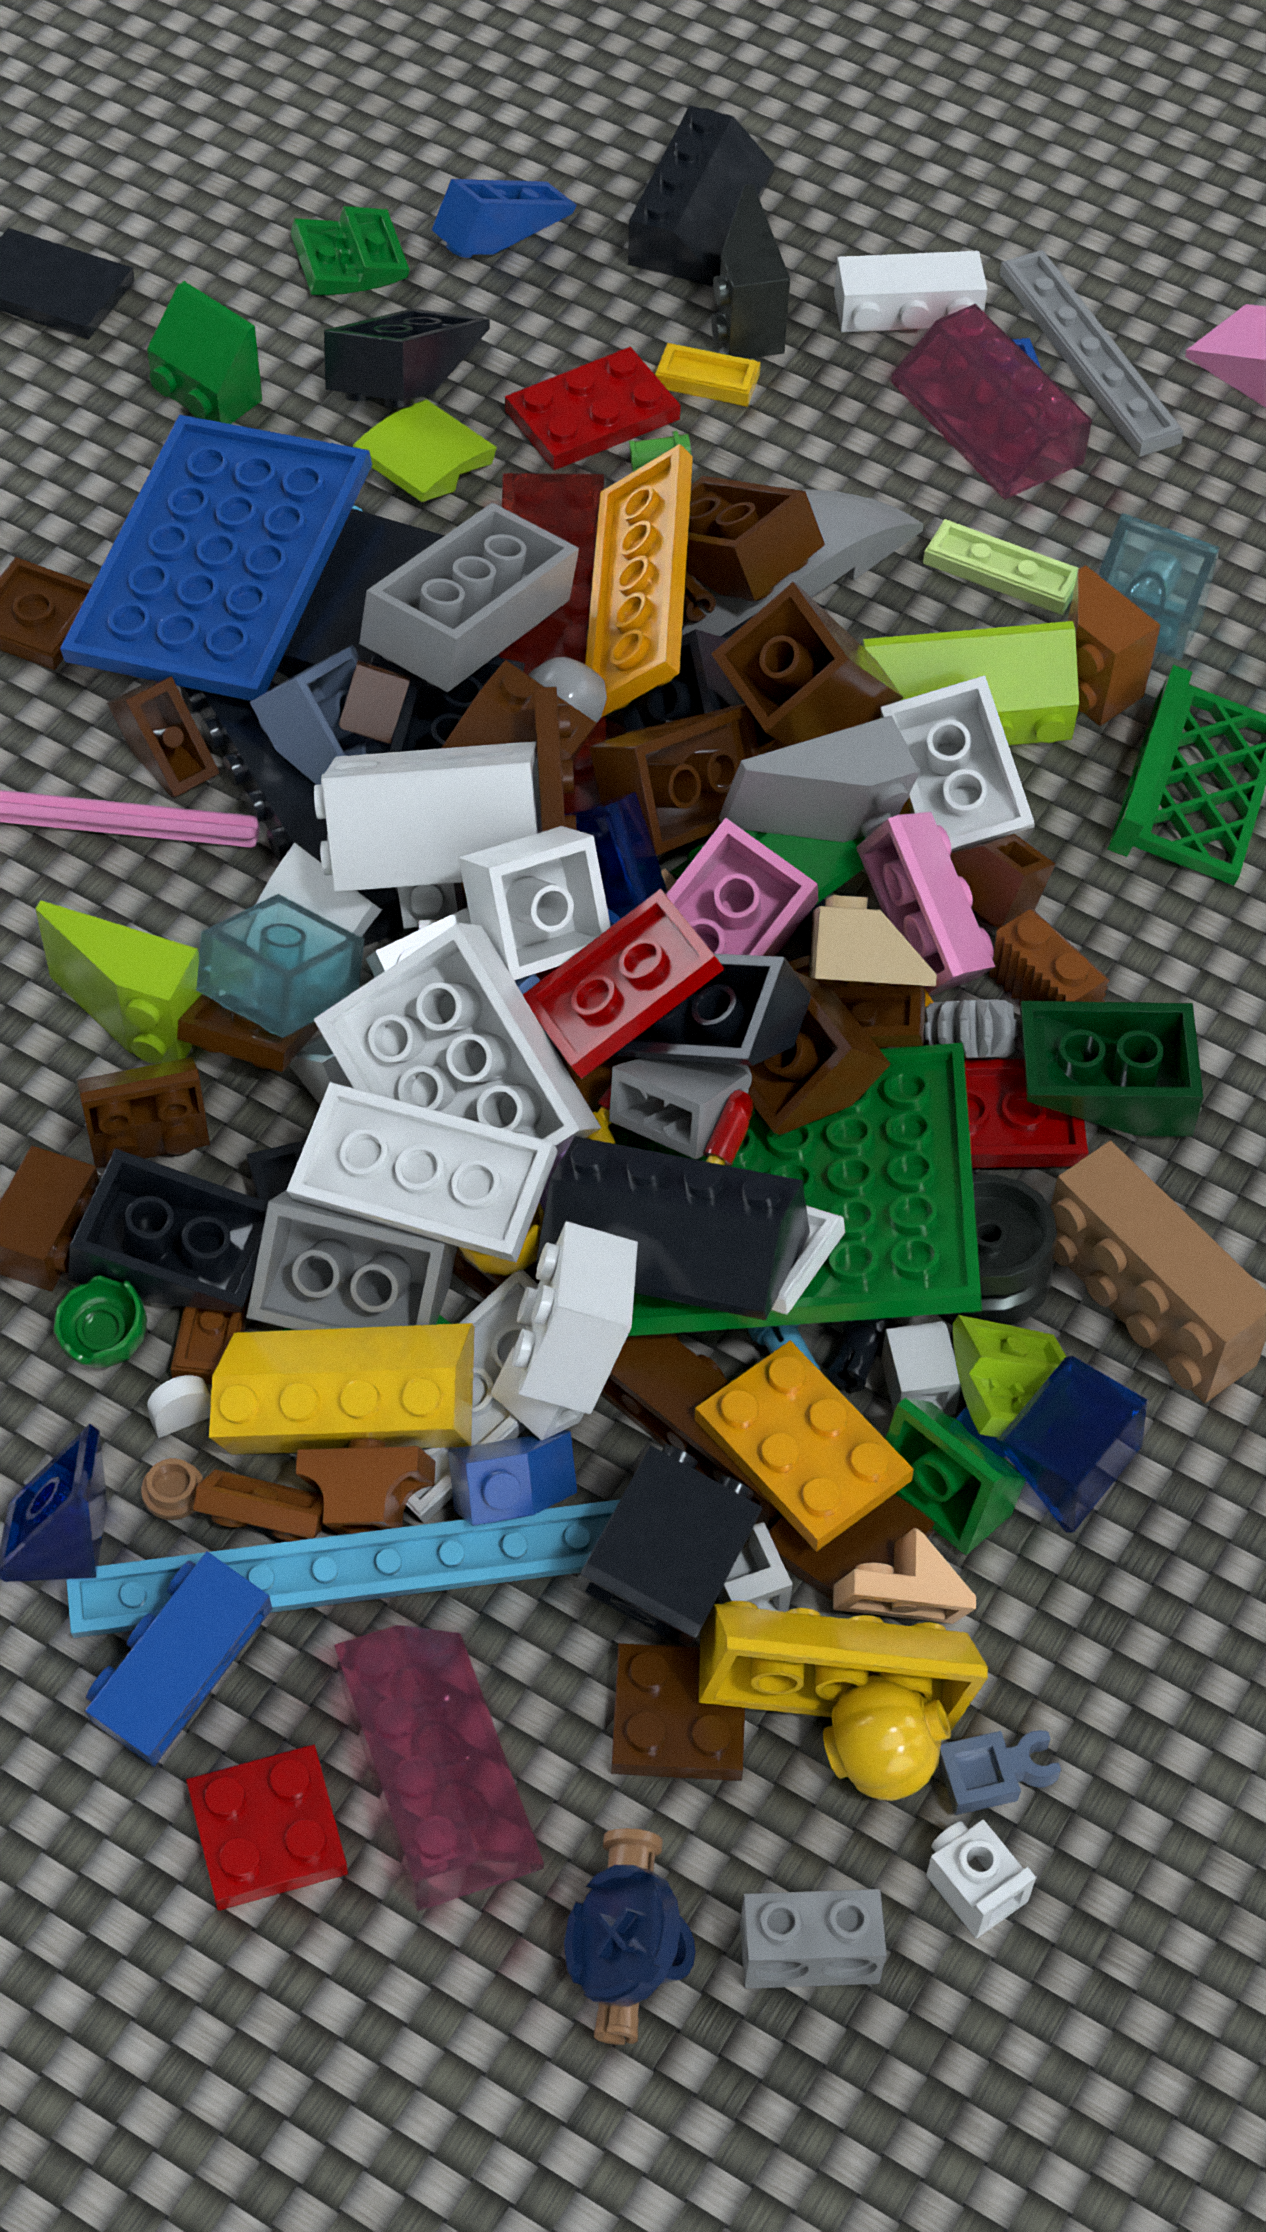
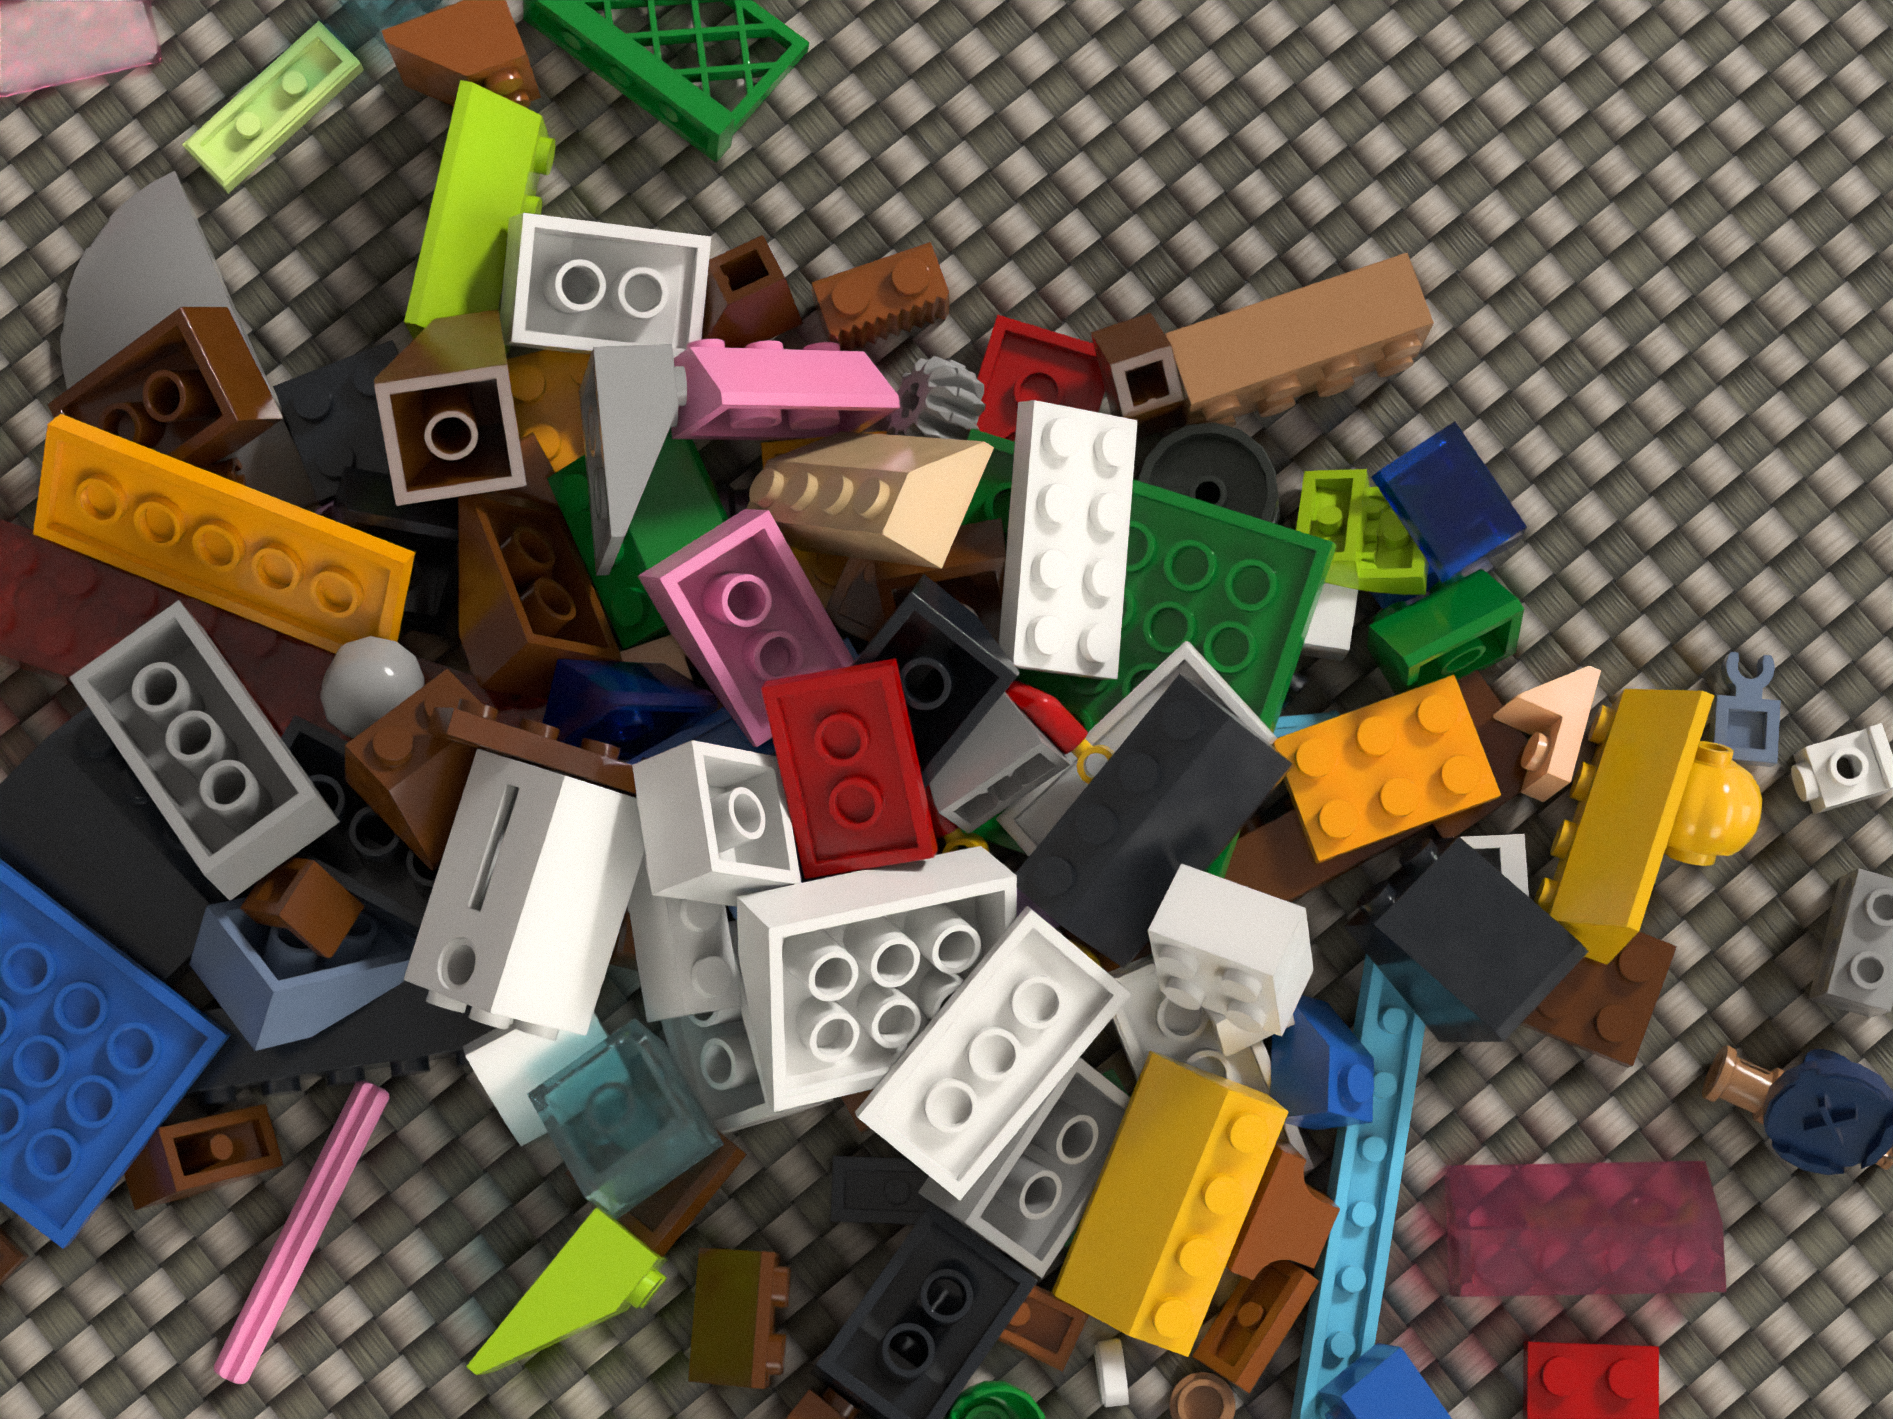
camera: 70 degrees left, 25 degrees up
dark green slope [1020,1001,1203,1137] -> none
none -> white plate [999,400,1138,680]
none -> reddish brown slope [1090,312,1184,440]

